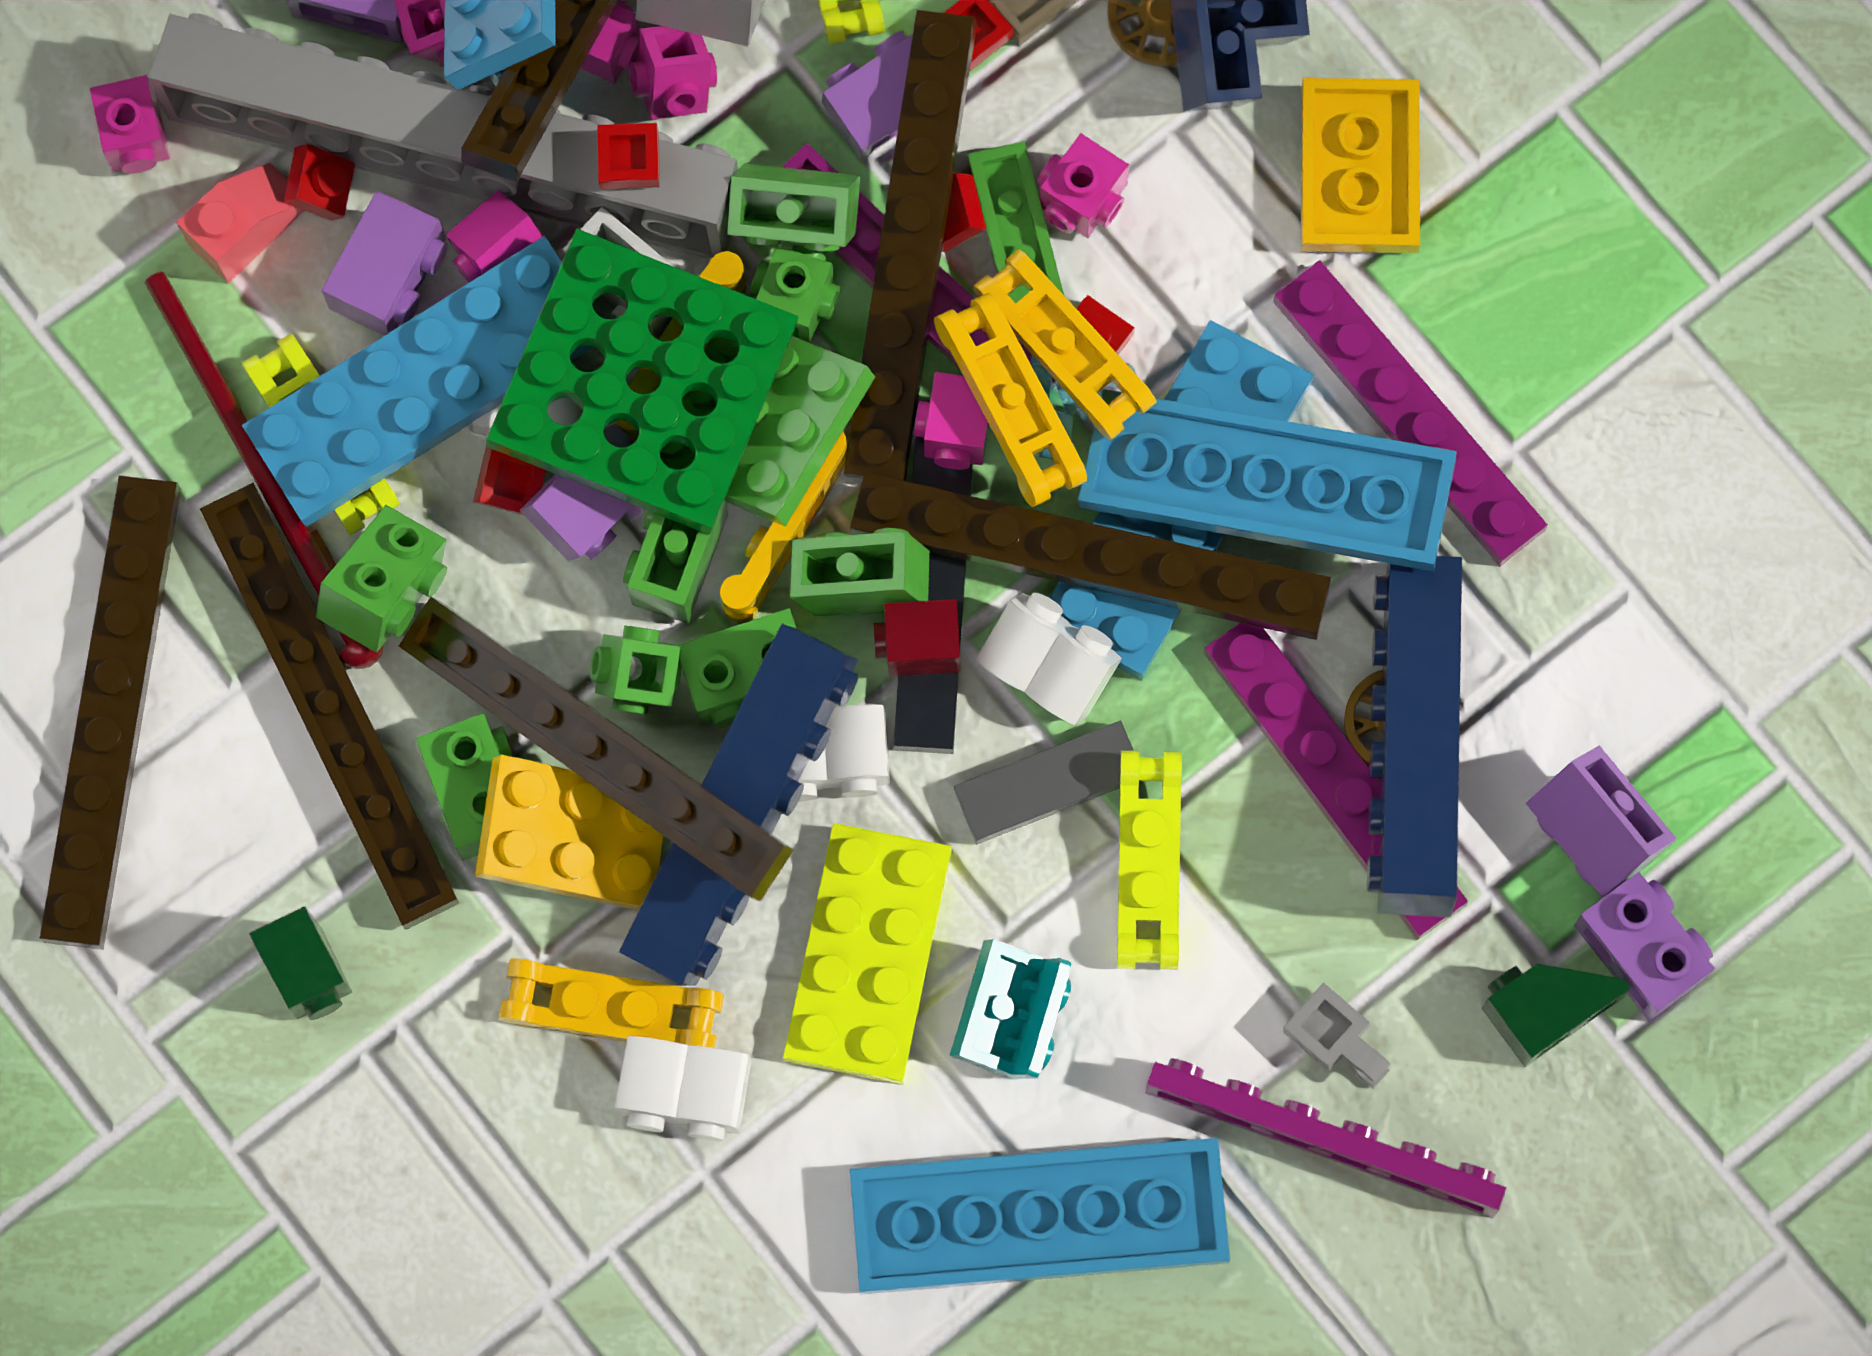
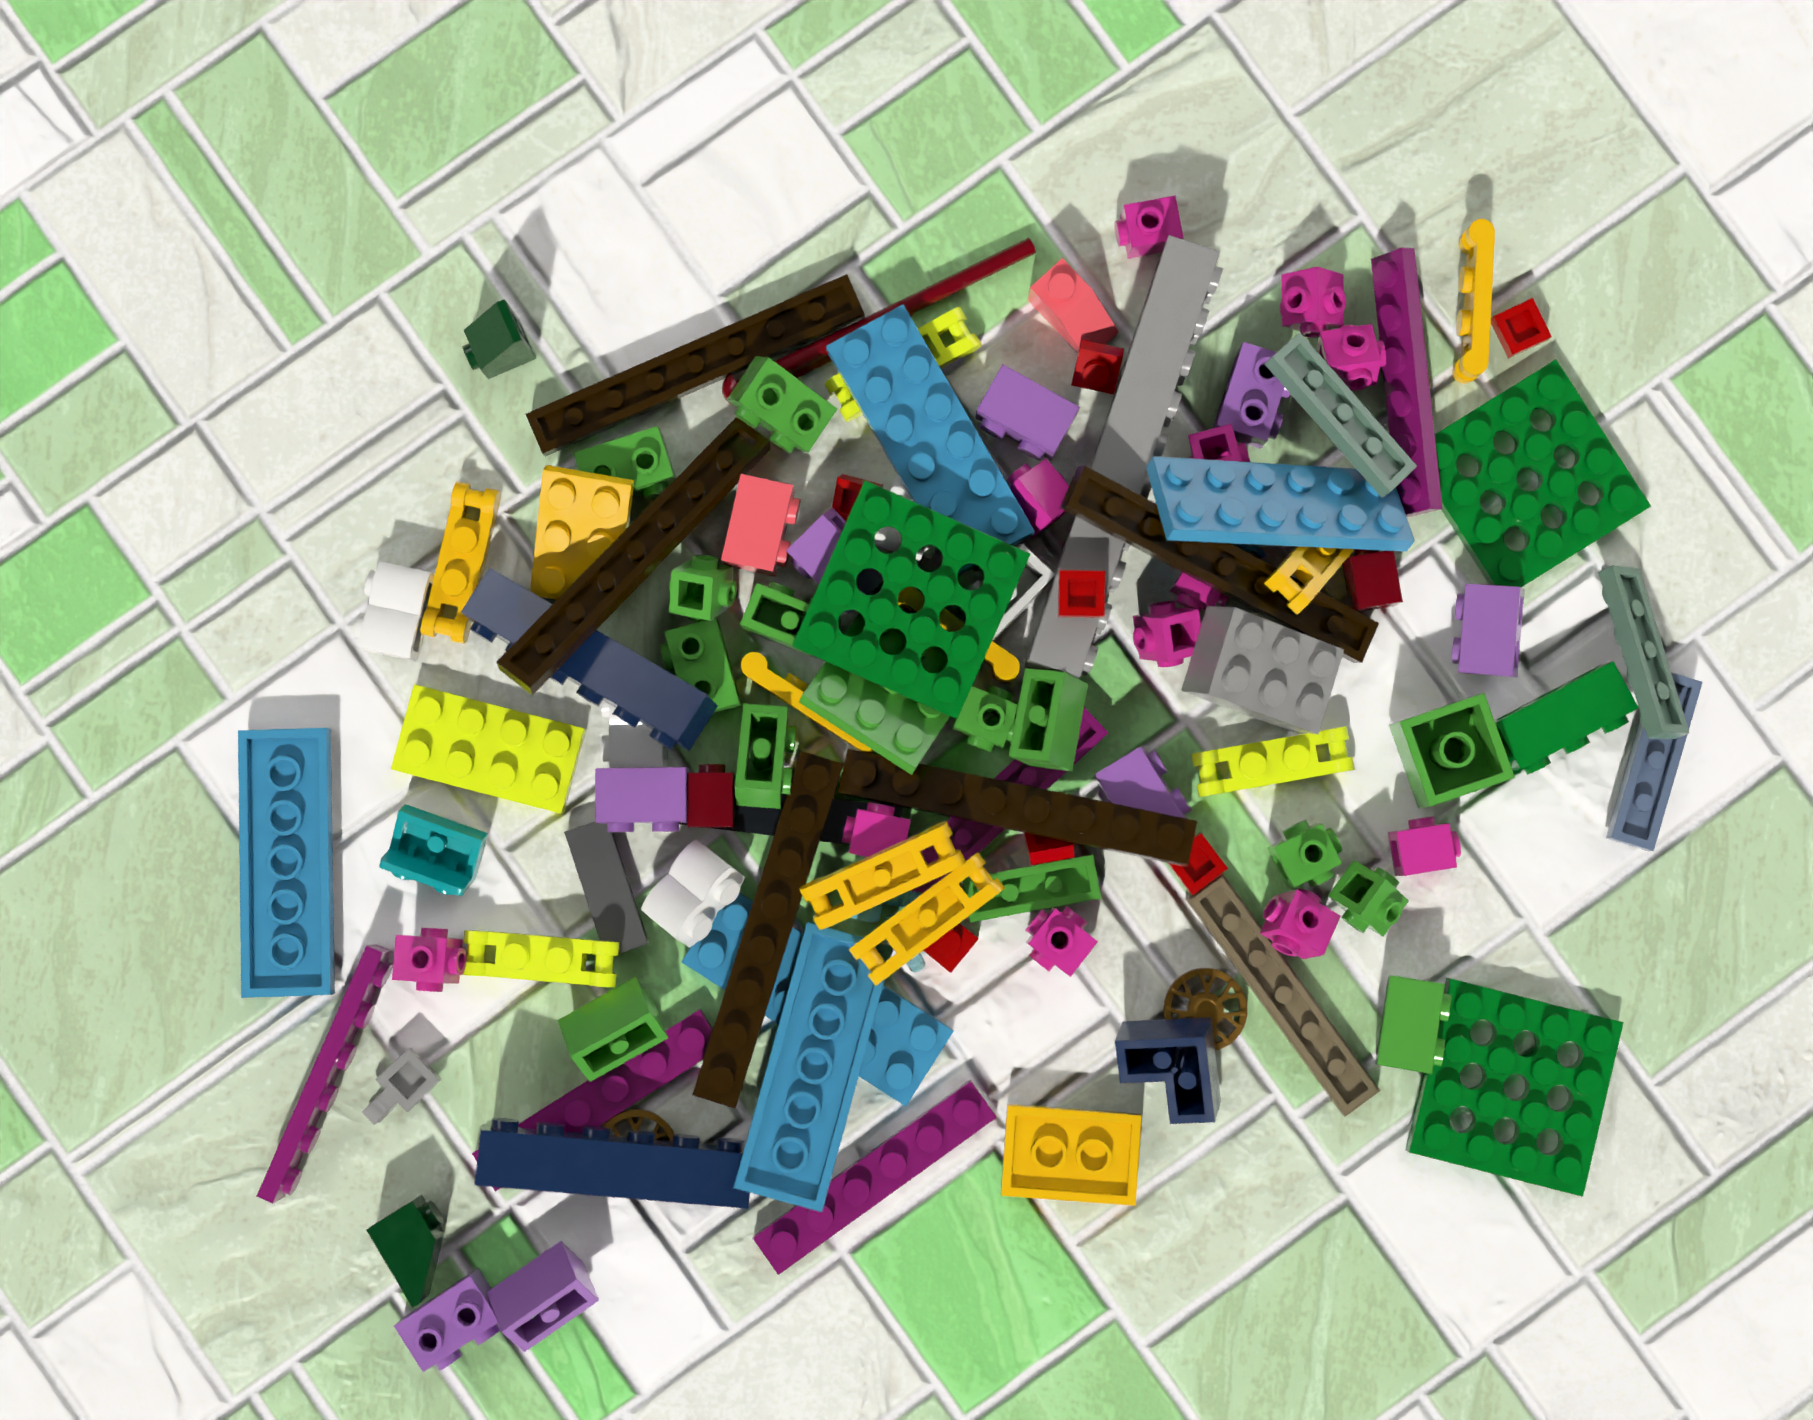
camera: 90 degrees right, 10 degrees up
dark brown plate [39,475,181,950] -> none
none -> dark pink brick [392,927,467,992]
none -> bright green brick [557,976,669,1082]
none -> medium lavender brick [595,767,690,832]
none -> coral brick [721,474,801,577]

